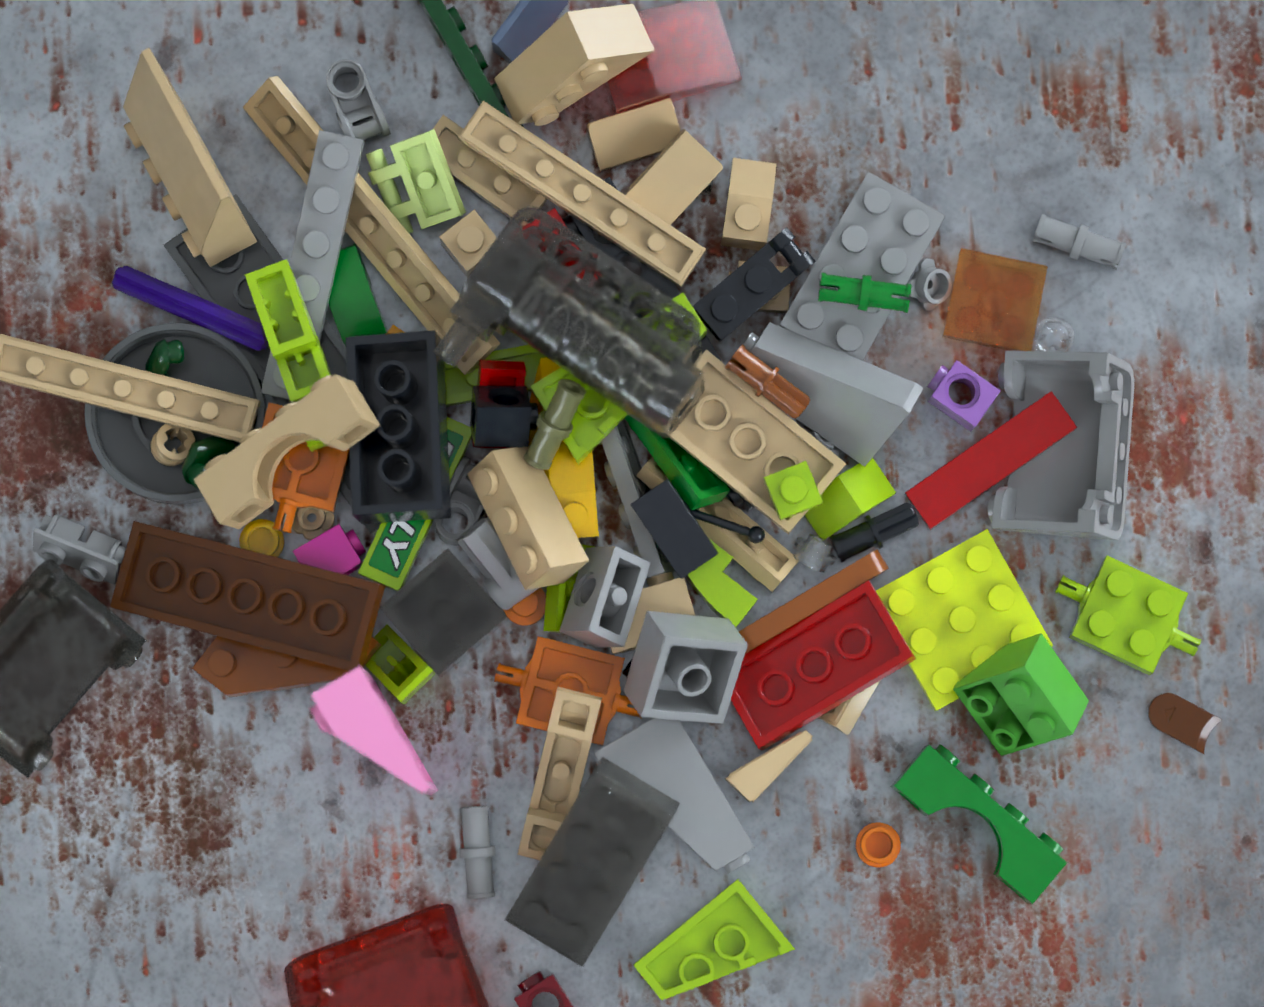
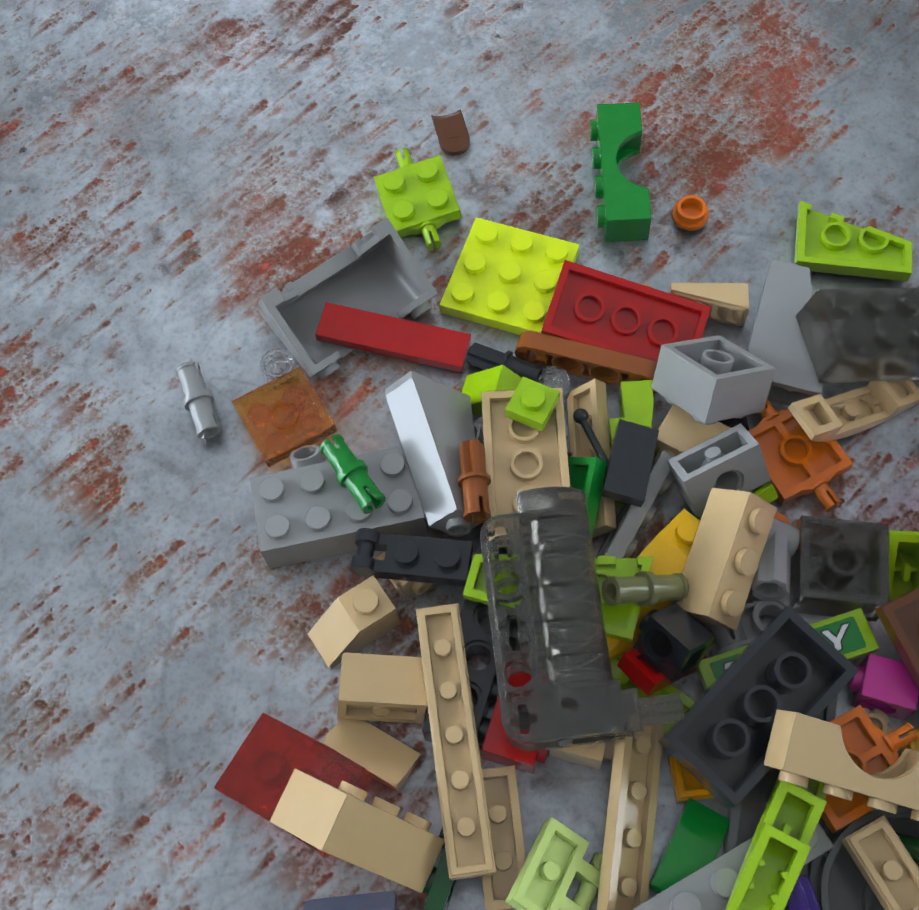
camera: 120 degrees left, 20 degrees down
tan brick [439,209,503,279] -> none
medium lavender brick [927,360,1001,432] -> none
bright green slope [953,633,1089,756] -> none

